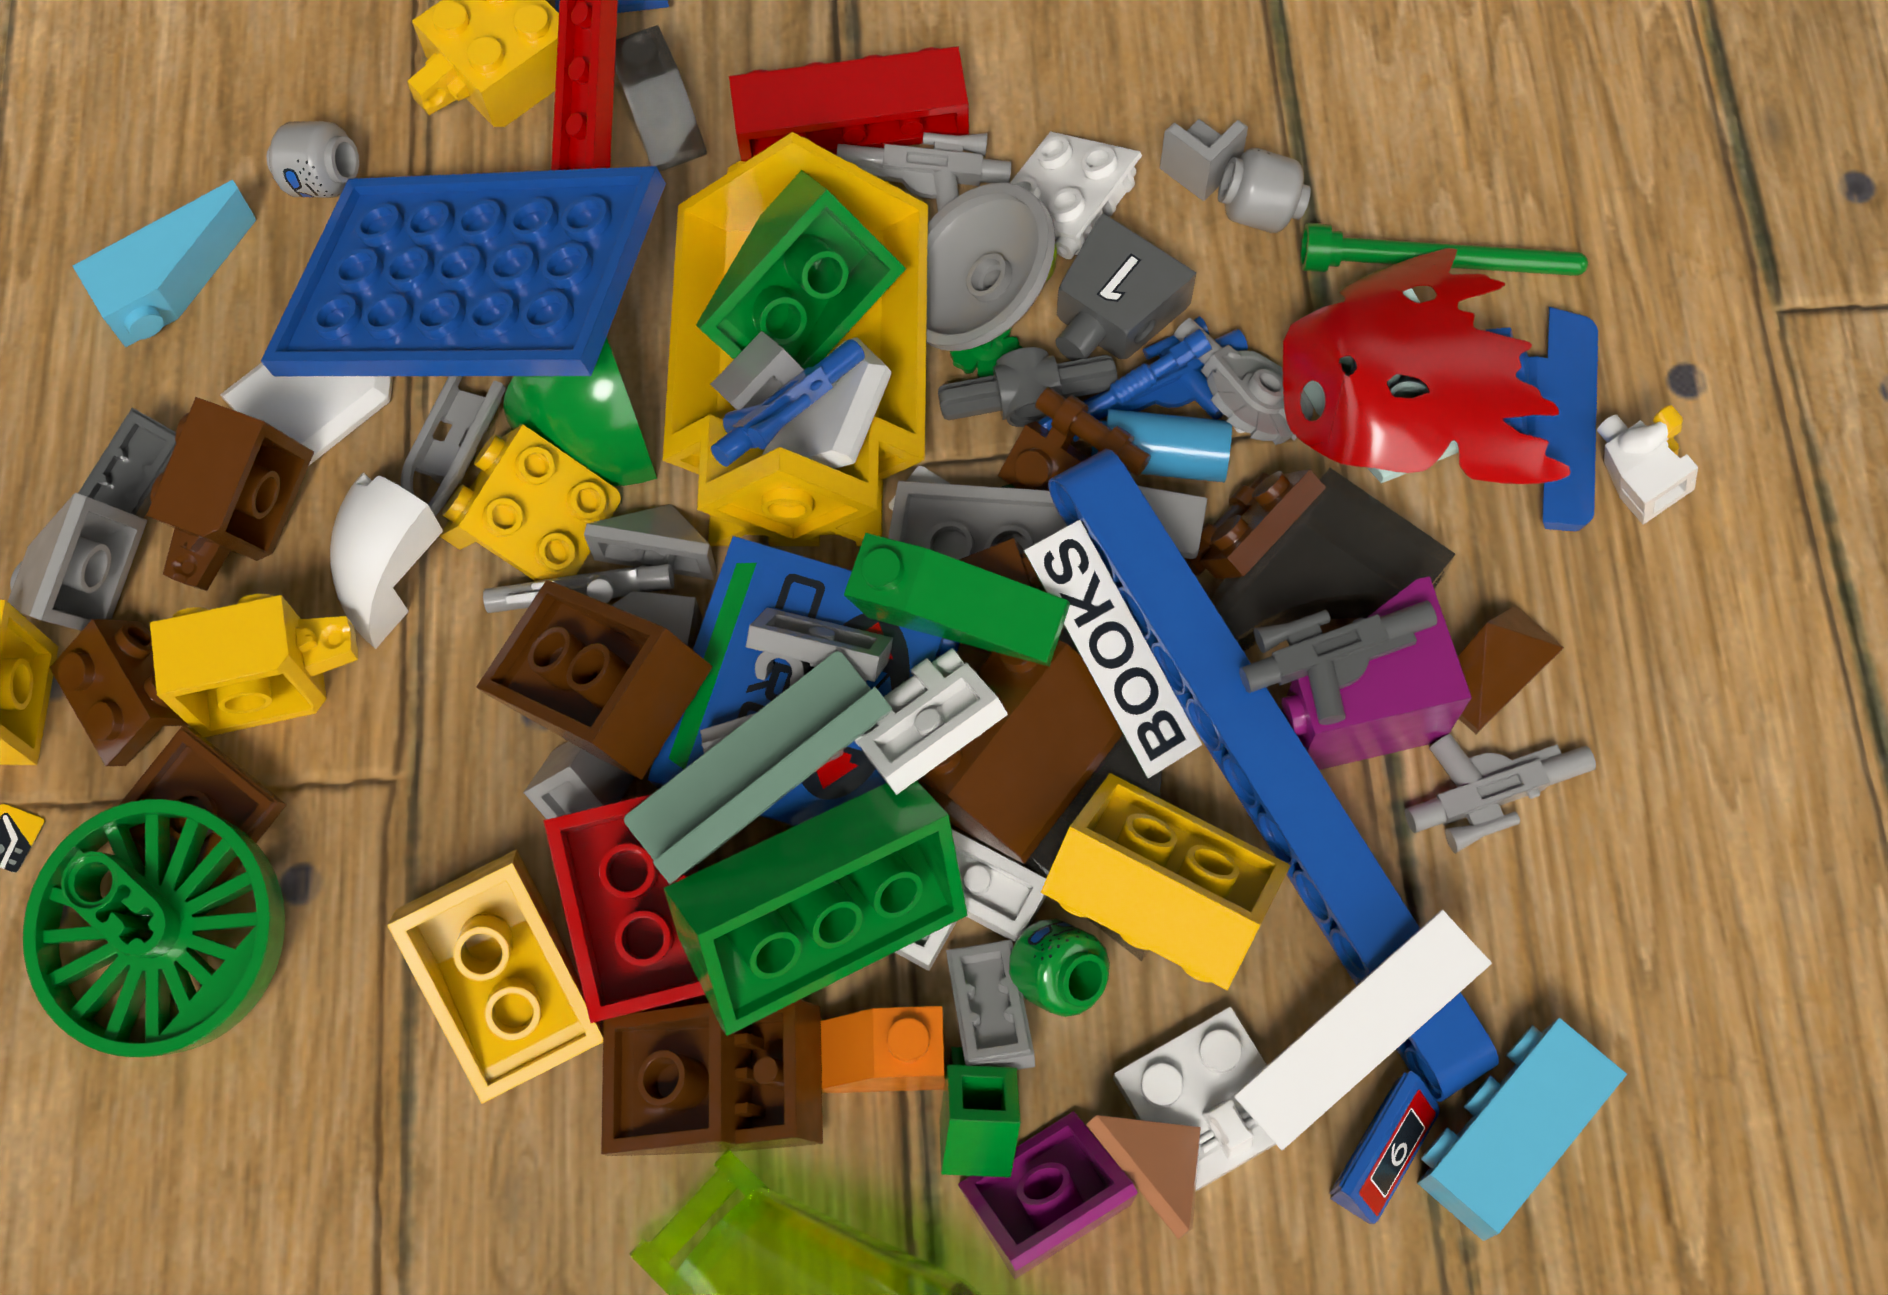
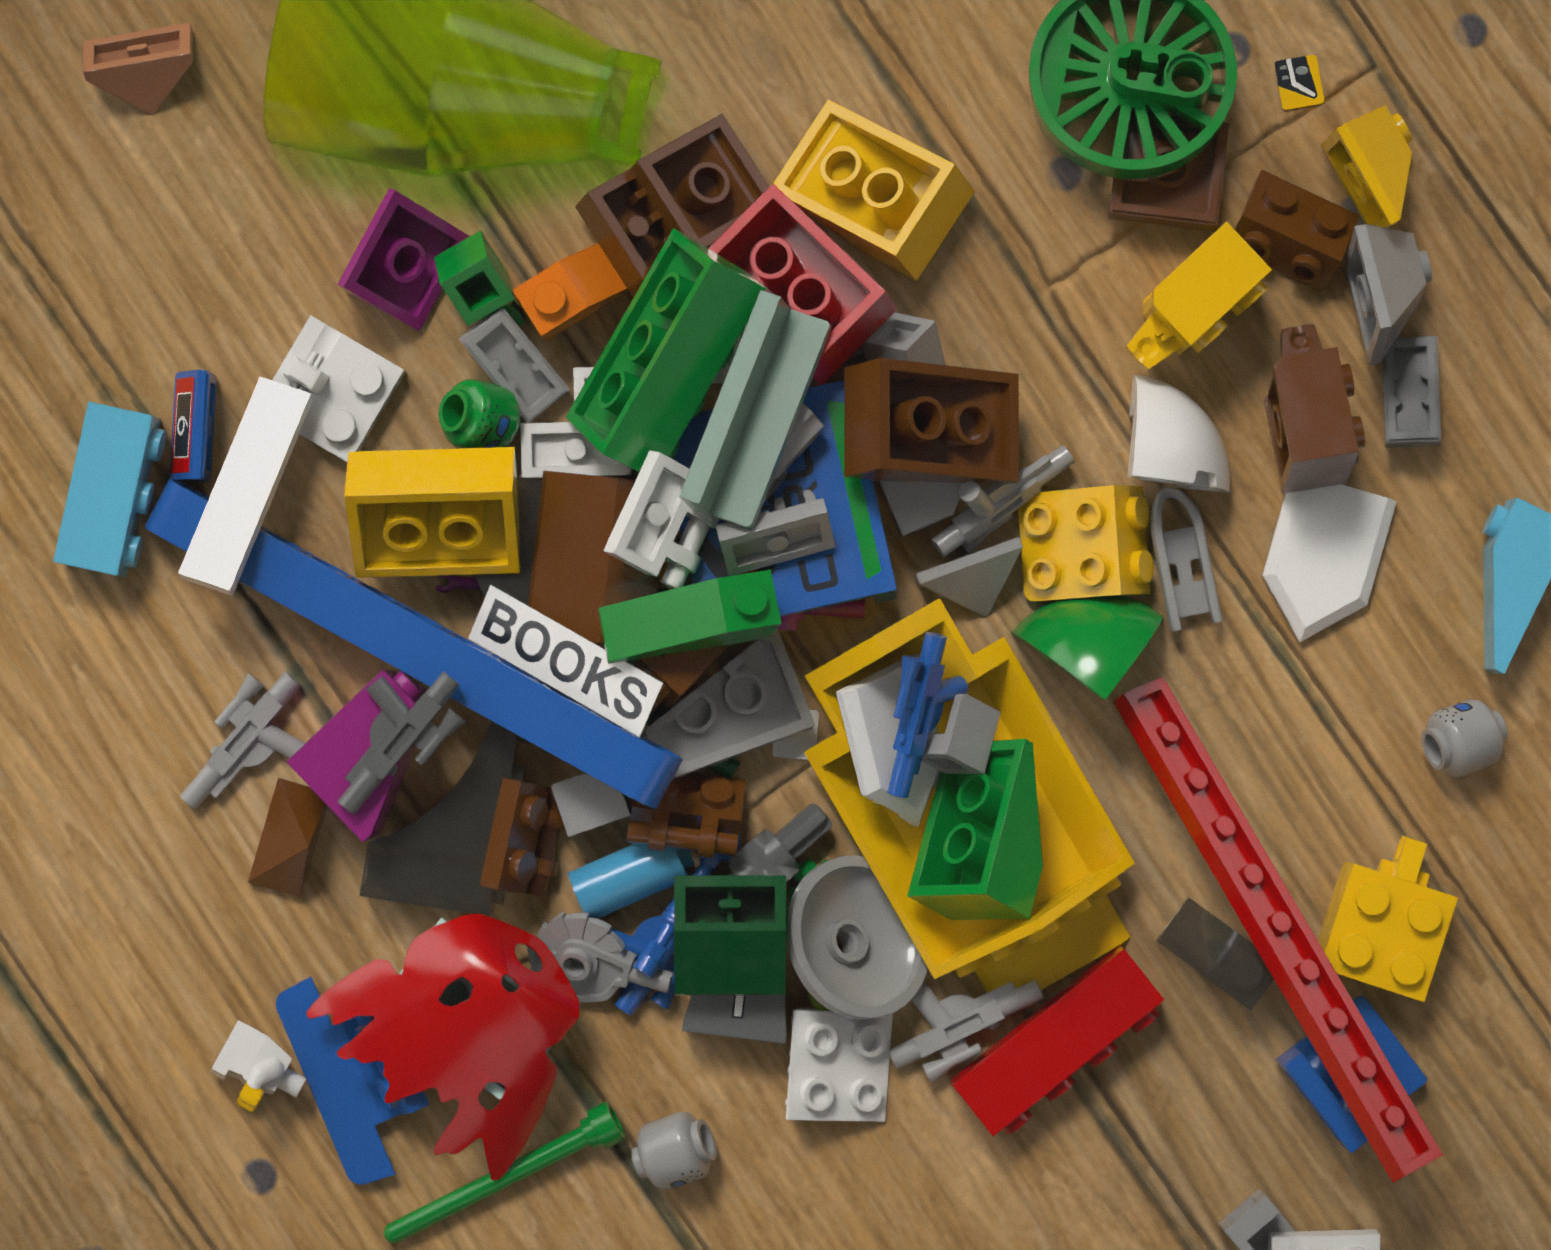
camera: 150 degrees right, 20 degrees up
blue plate [261,166,666,377] -> none
nougat slope [1086,1115,1201,1239] -> none
light grey panel [1160,119,1248,201] -> none
none -> dark green slope [674,875,786,996]

